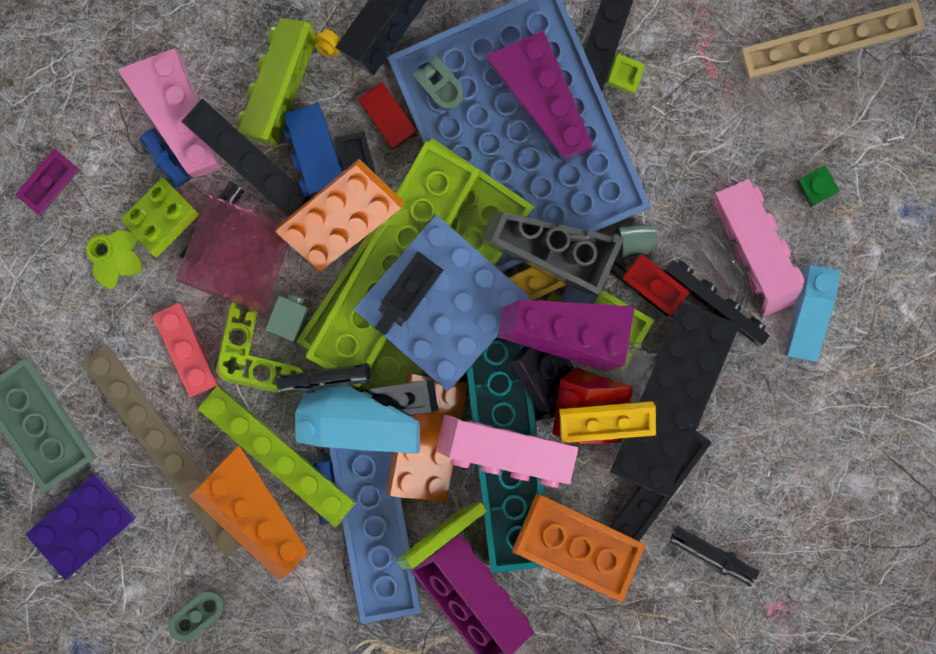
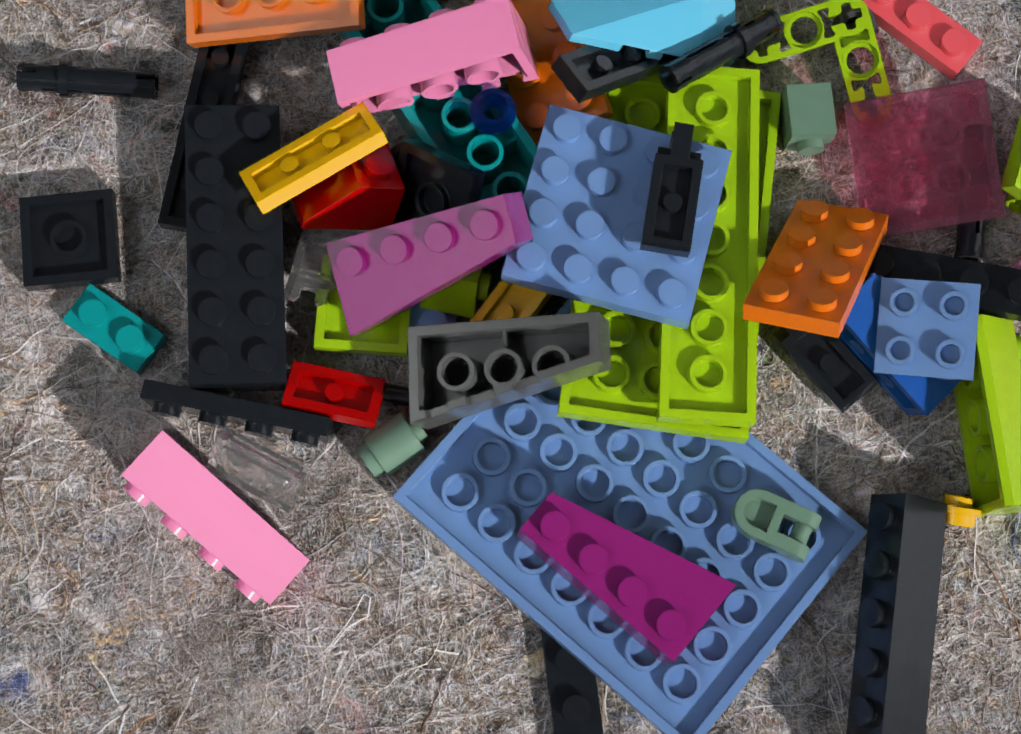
camera: 145 degrees right, 10 degrees down
red tile [358,82,417,150] -> none
lime plate [605,54,645,95] -> none
medium azure slope [786,265,841,362] -> none
green plate [797,165,840,207] -> none
none -> black plate [19,189,122,291]
none -> teal plate [62,284,168,375]
none -> clear blue plate [470,88,516,135]
none -> medium blue hinge [874,277,981,381]

